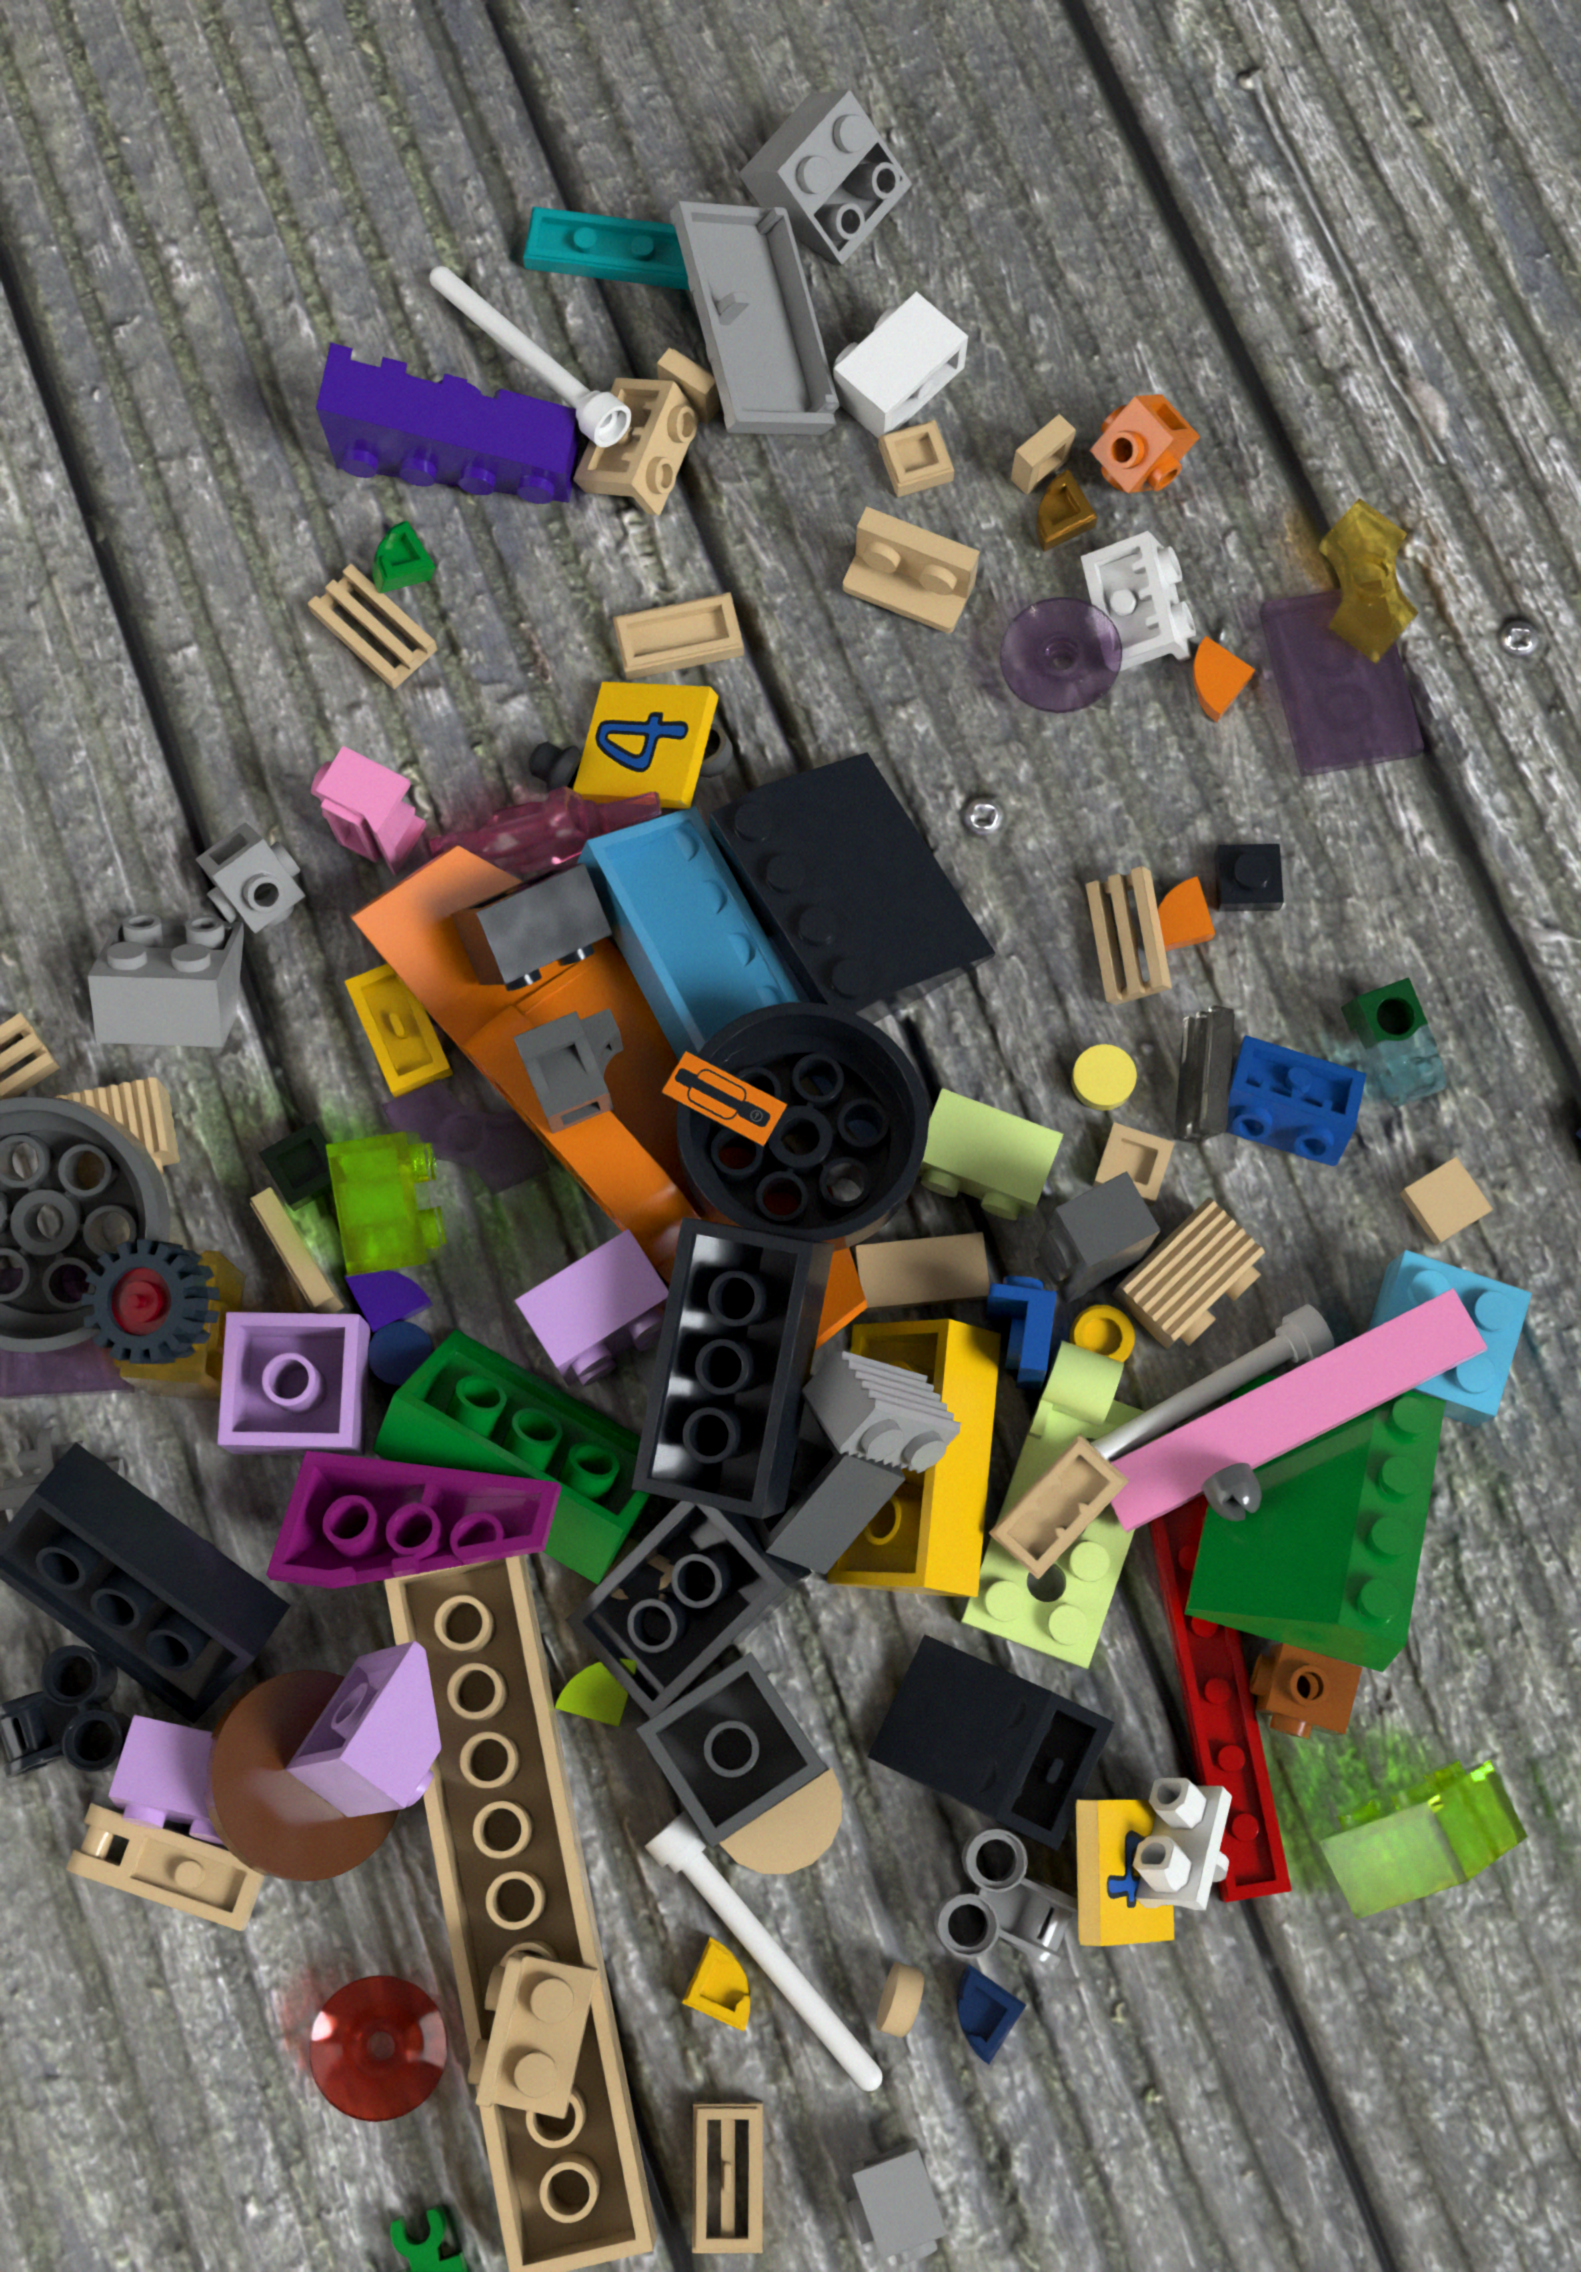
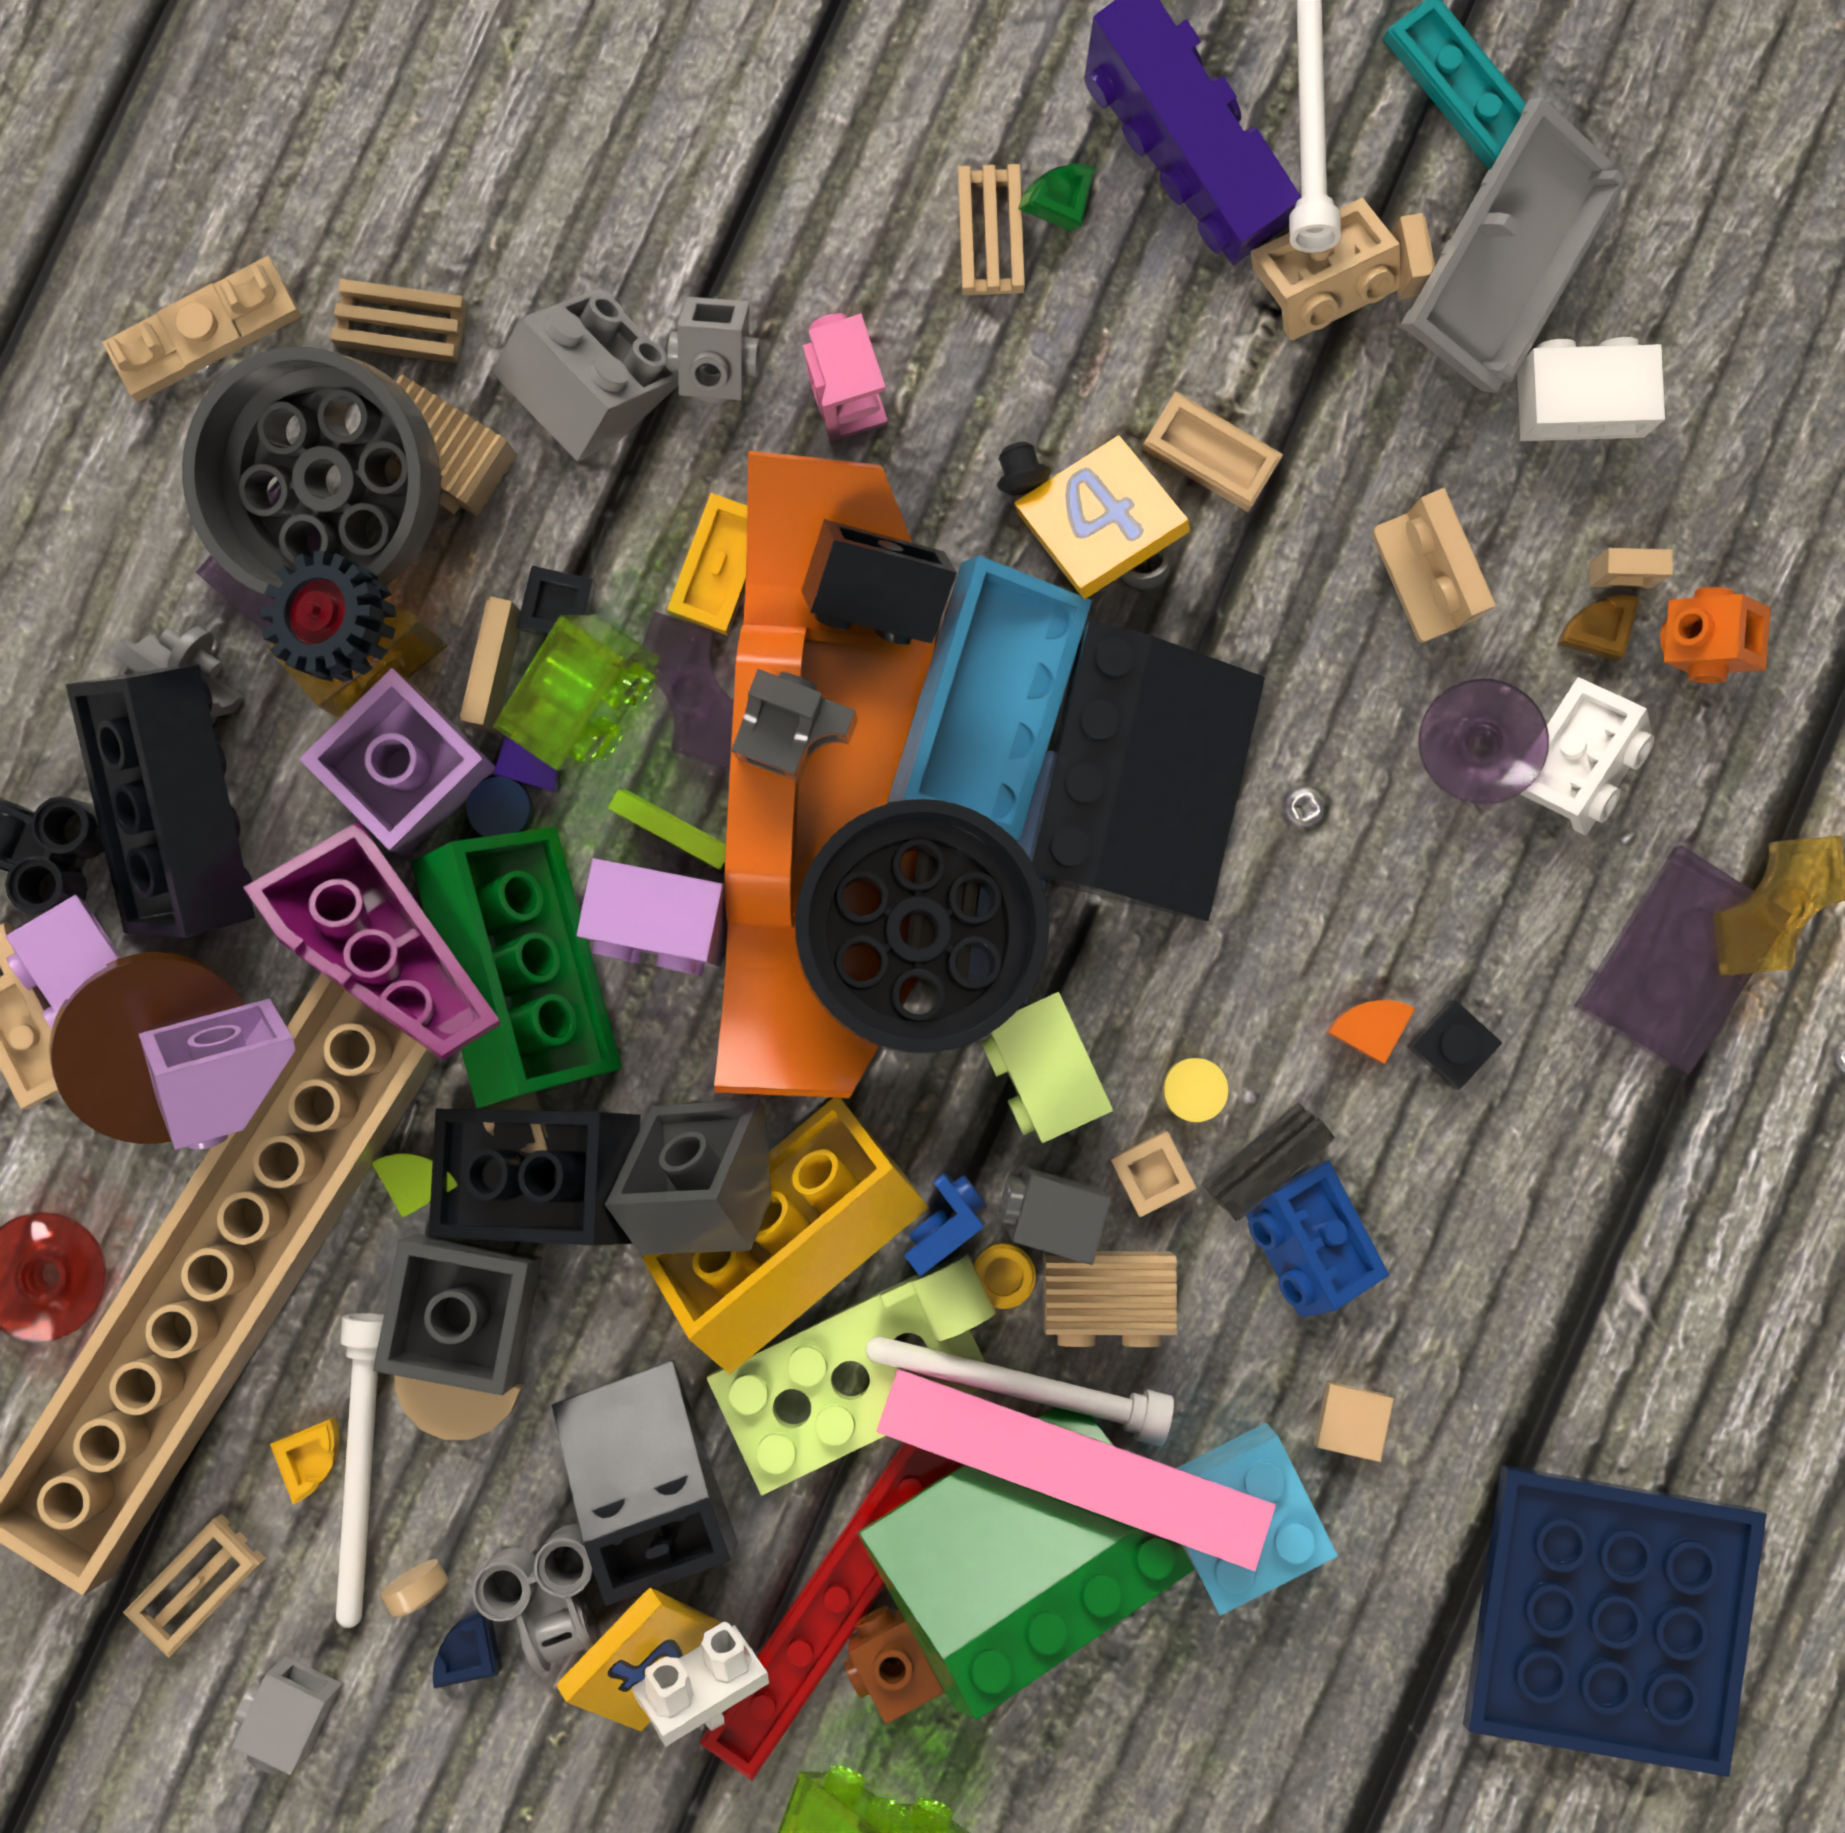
camera: 50 degrees right, 10 degrees up
clear pink animal [429,786,662,874] -> none
tan bracket [468,1951,598,2119] -> none
black slope [632,1217,834,1519] -> none
orange sticker [662,1051,787,1146] -> none
light grey slope [738,89,912,265] -> none
light grey brick [802,1351,961,1474] -> none
tan tile [855,1232,990,1312] -> none
tan tile [878,420,954,498] -> none
tan plate [989,1434,1130,1579] -> none
tan tile [1086,866,1172,1005] -> none
orange tile [1192,635,1255,723] -> none
dark grey hinge [1201,1463,1262,1521] -> none
leg [1341,977,1446,1108] -> none
none -> lime tile [608,788,726,875]

